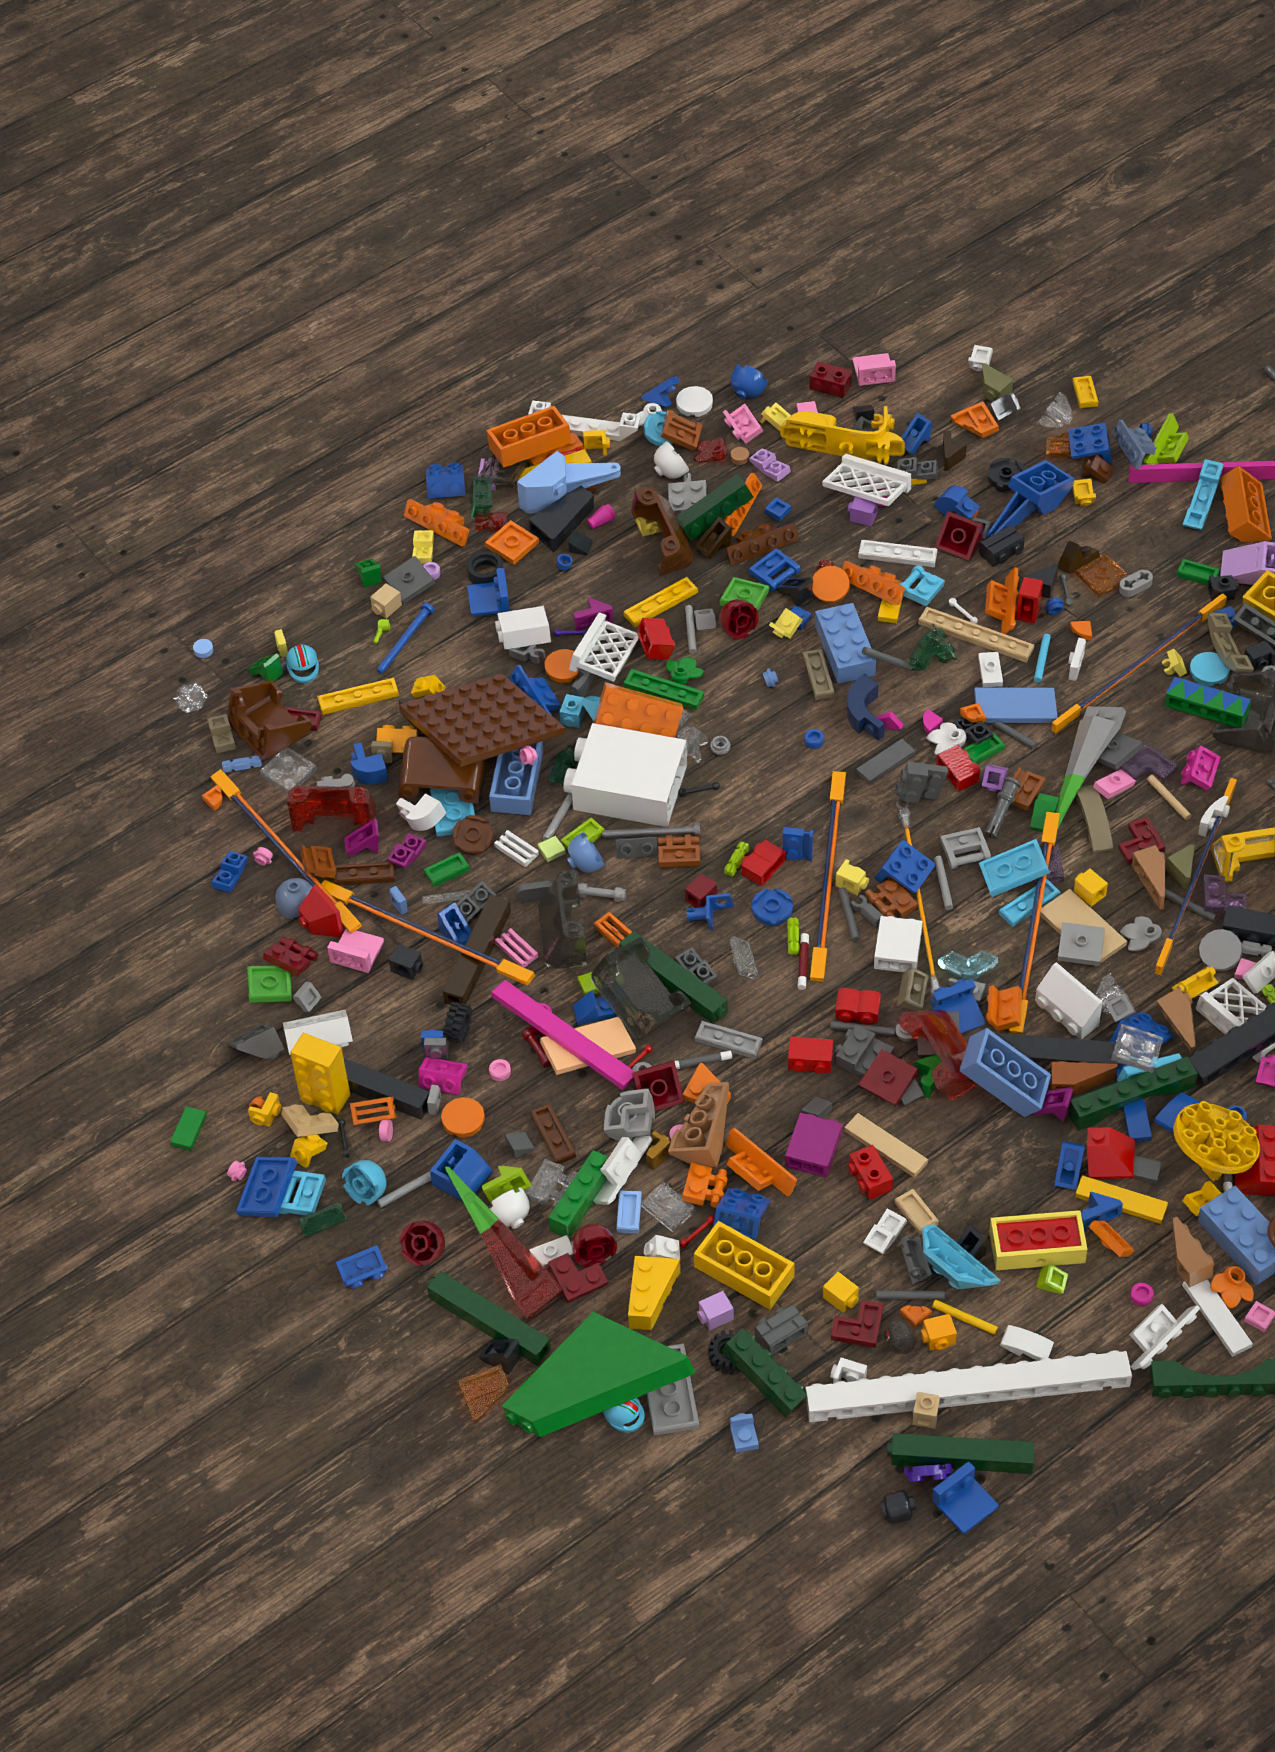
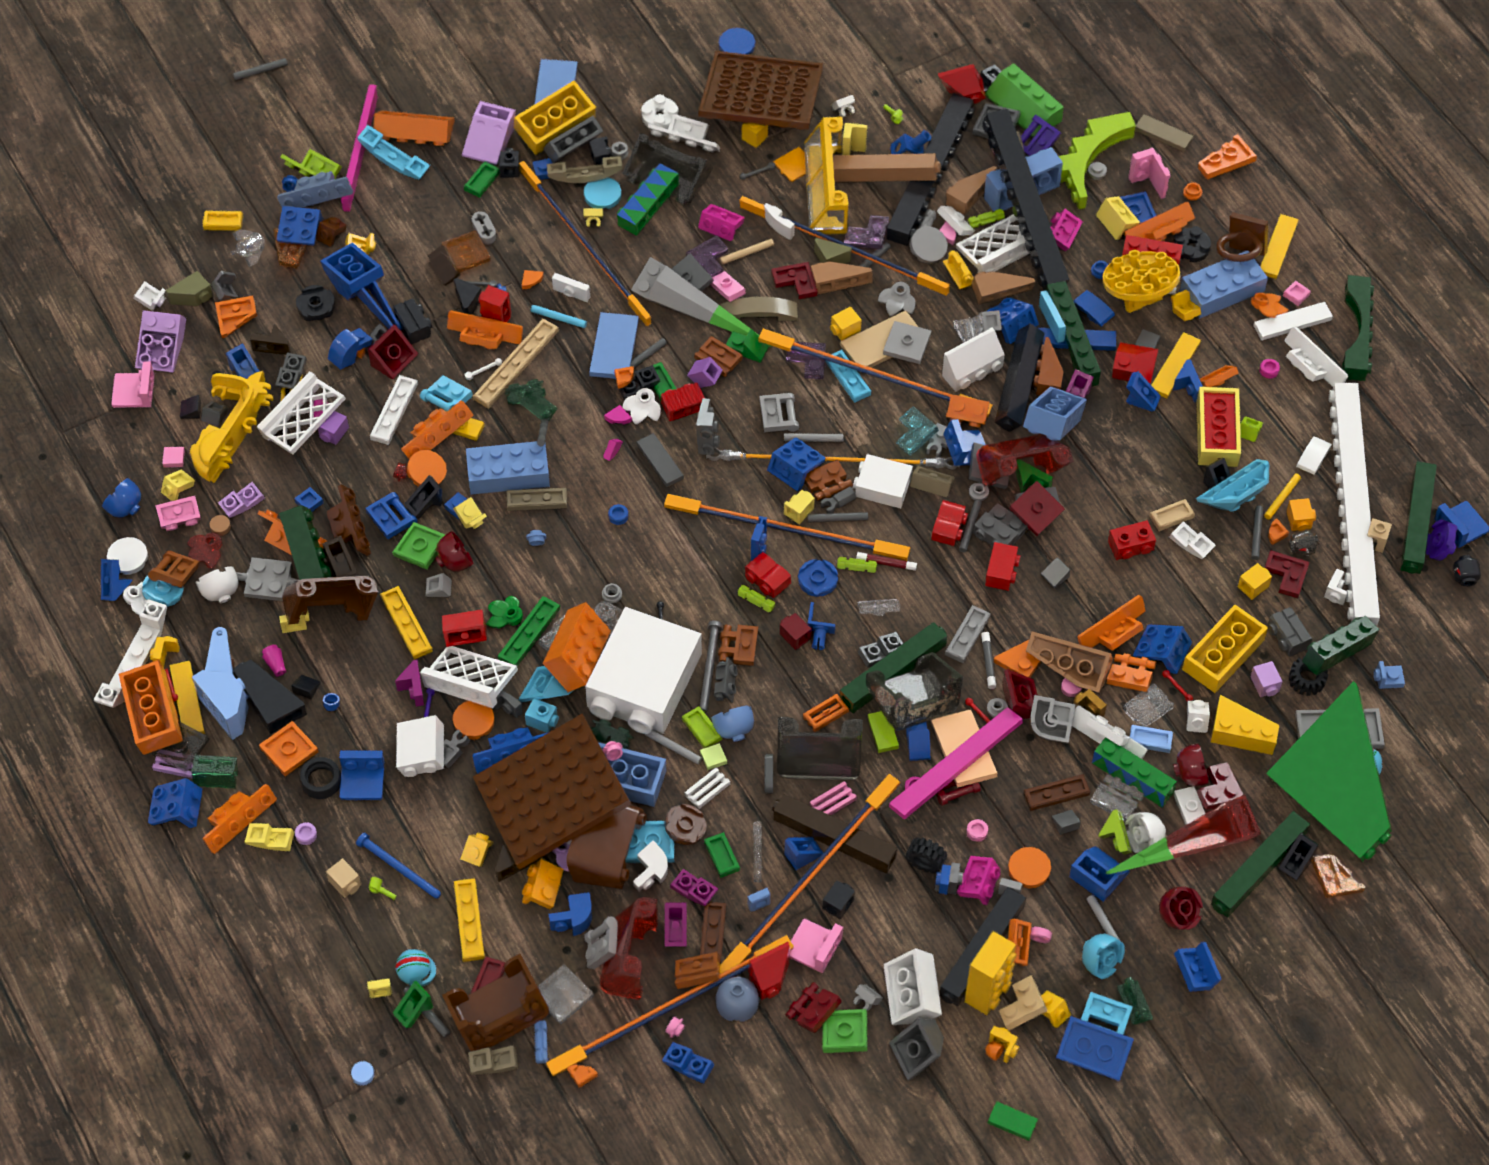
camera: 85 degrees left, 5 degrees up
clear brick [173,682,209,713] -> none
bright pink plate [227,1161,247,1181] -> none
black hinge [337,1119,349,1158] -> none
green slope [354,558,382,588] -> none
dark tan plate [371,741,393,763] -> none
dark grey plate [383,556,435,604] -> none
dark grey slope [456,881,497,923] -> none
clear red plate [475,512,508,532] -> none
light grey bar [575,883,626,902] -> none
light grey bar [685,605,697,654] -> none
magenta brick [785,1113,842,1178] -> none
dark red brick [809,361,852,398] -> none
tan tile [844,1113,928,1178] -> none
dark blue arch [847,674,885,741] -> none
dark grey hinge [900,1236,932,1285] -> none
white plate [978,652,1003,688] -> none
medium azure tile [979,839,1050,897] -> none
dark grey pin [984,777,1022,838] -> none
clear plate [1111,1024,1163,1073] -> none
medium nougat slope [1173,1217,1214,1288] -> none
none -> lavender slope [135,311,186,373]

